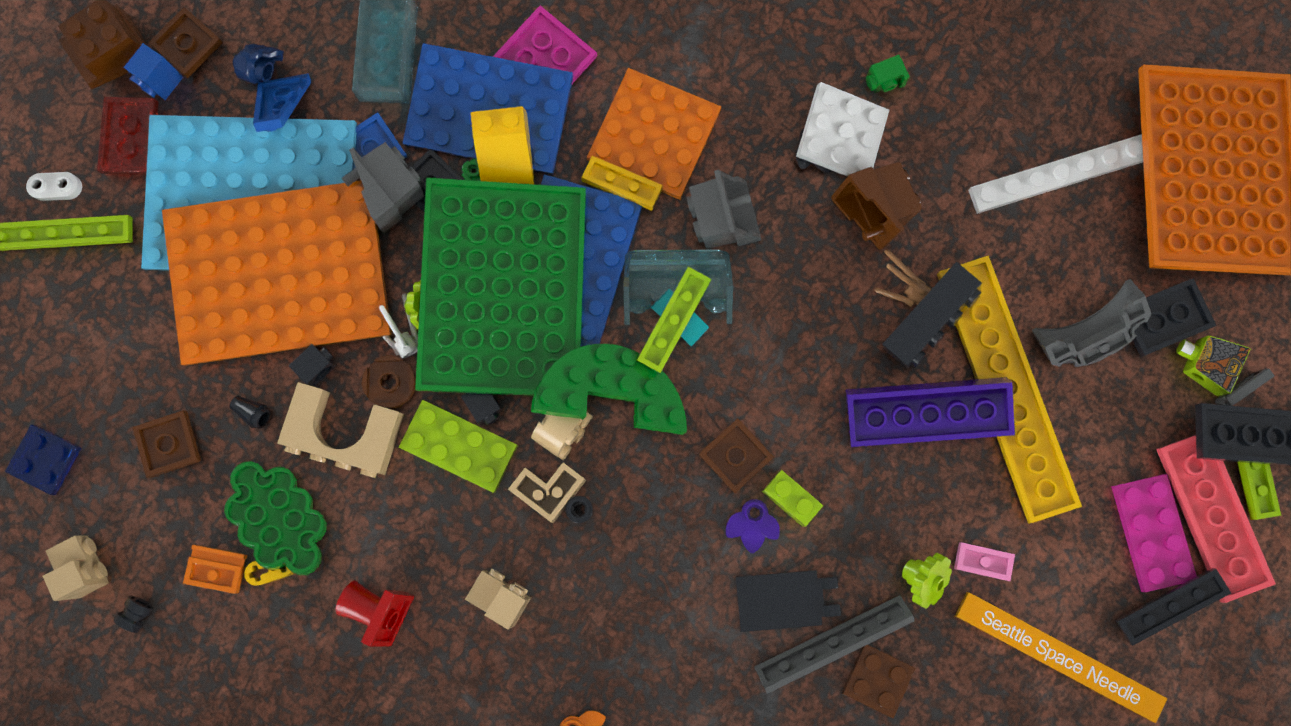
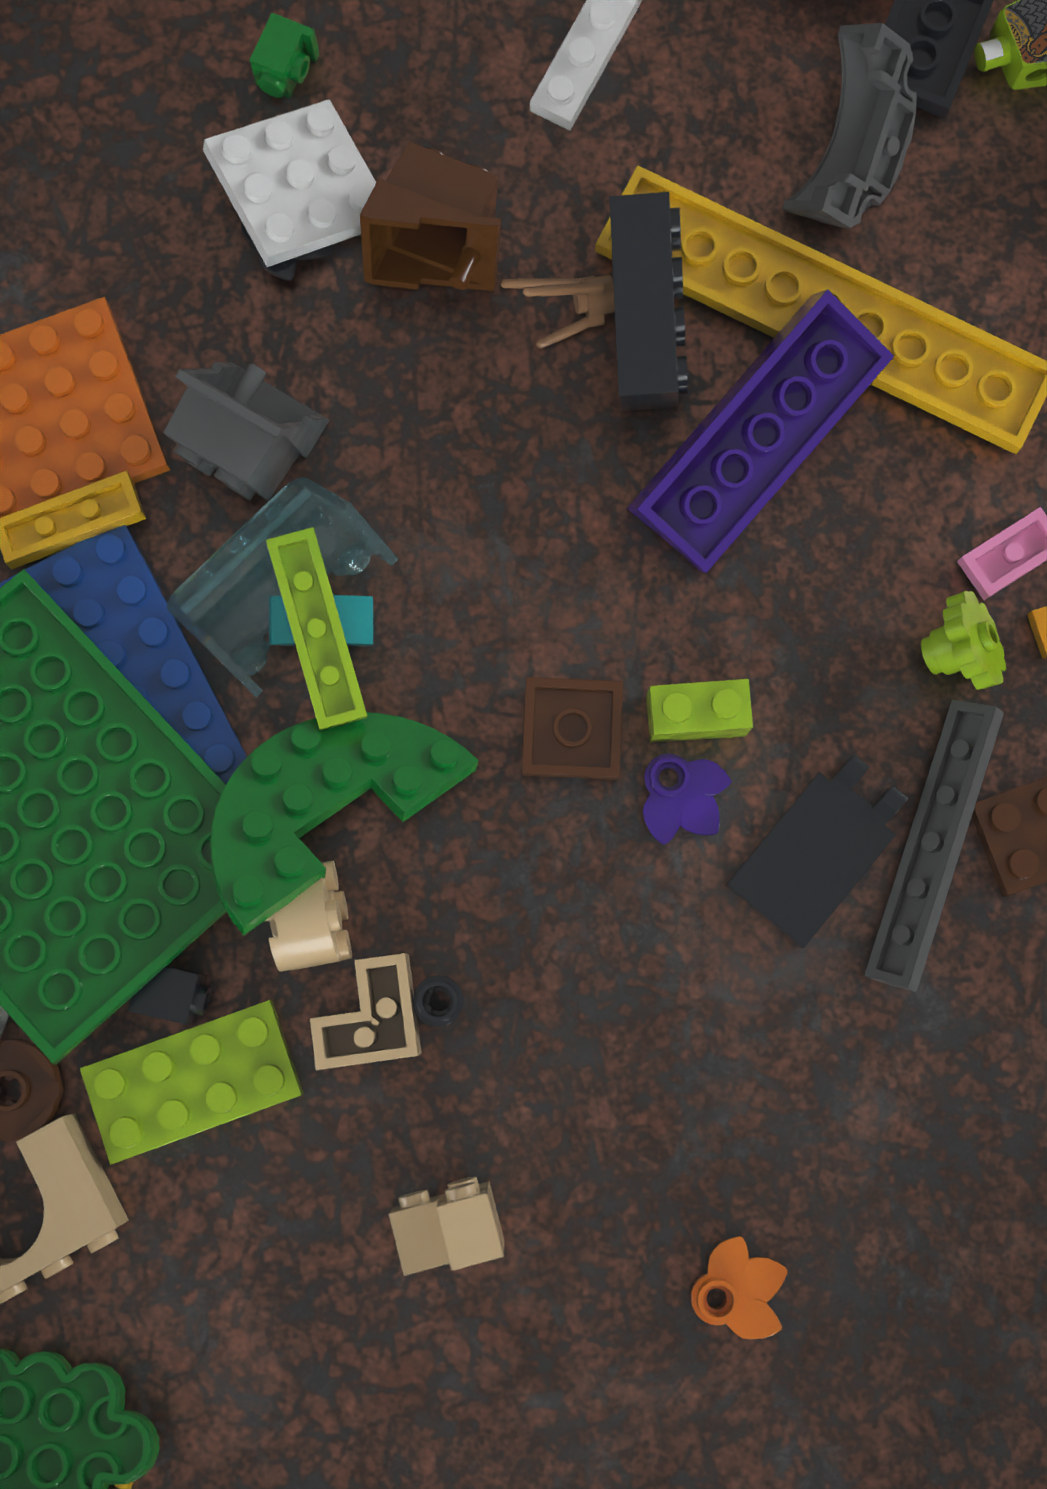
camera: 50 degrees left, 0 degrees up
red plant [335,580,415,647] -> none

